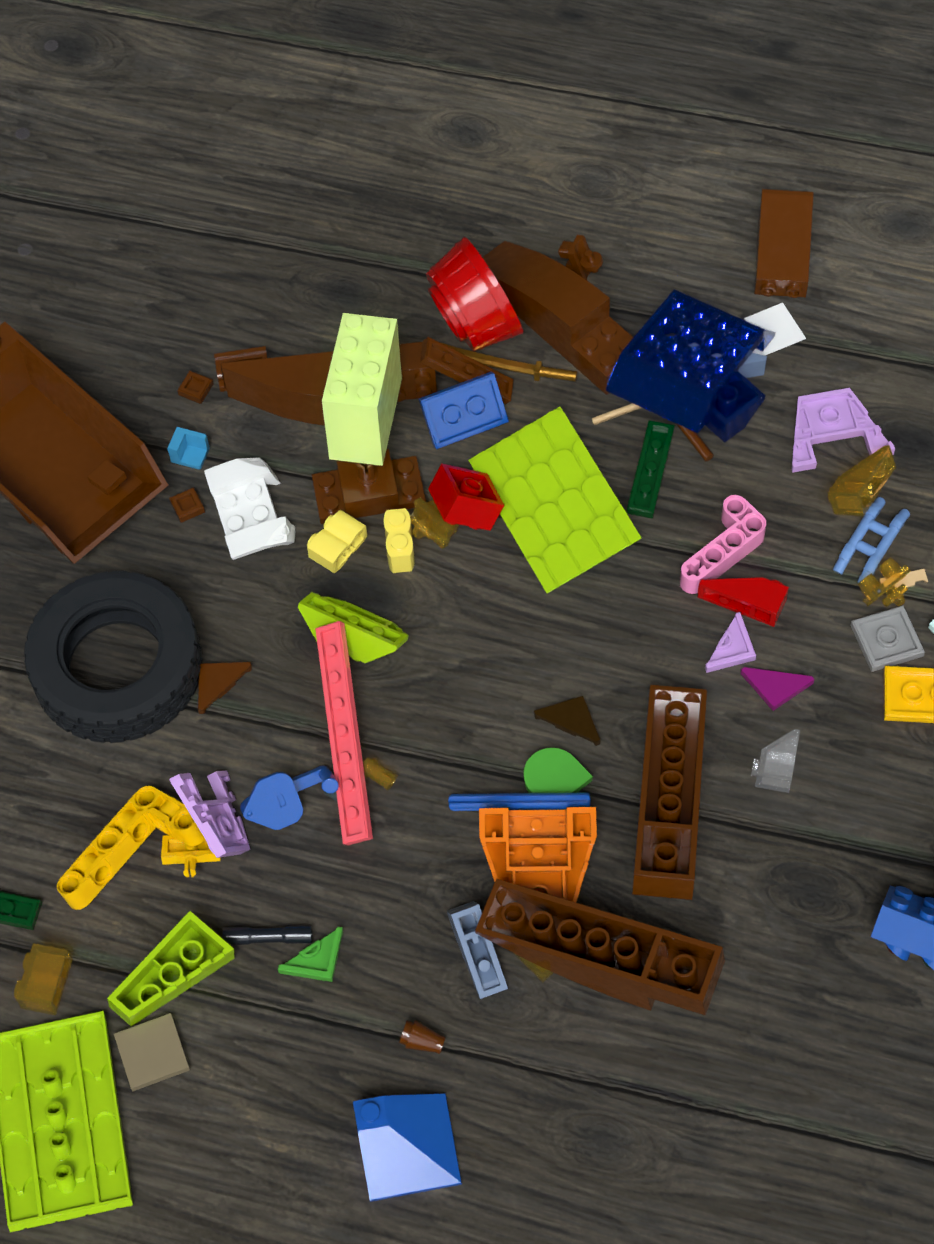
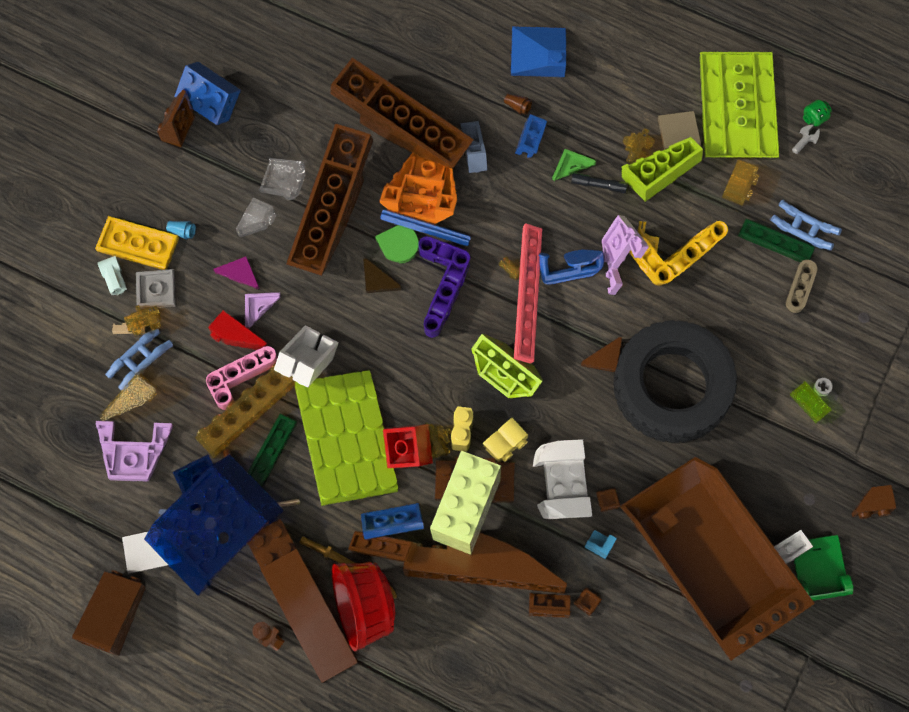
camera: 170 degrees left, 10 degrees up
none -> dark azure cone [166,221,196,239]
none -> clear yellow brick [195,363,296,459]
none -> clear slope [259,158,305,200]
none -> white piece [274,325,339,387]
none -> dark purple beam [418,236,470,338]
none -> blue hinge [515,114,547,158]
none -> clear yellow hips [623,128,655,164]

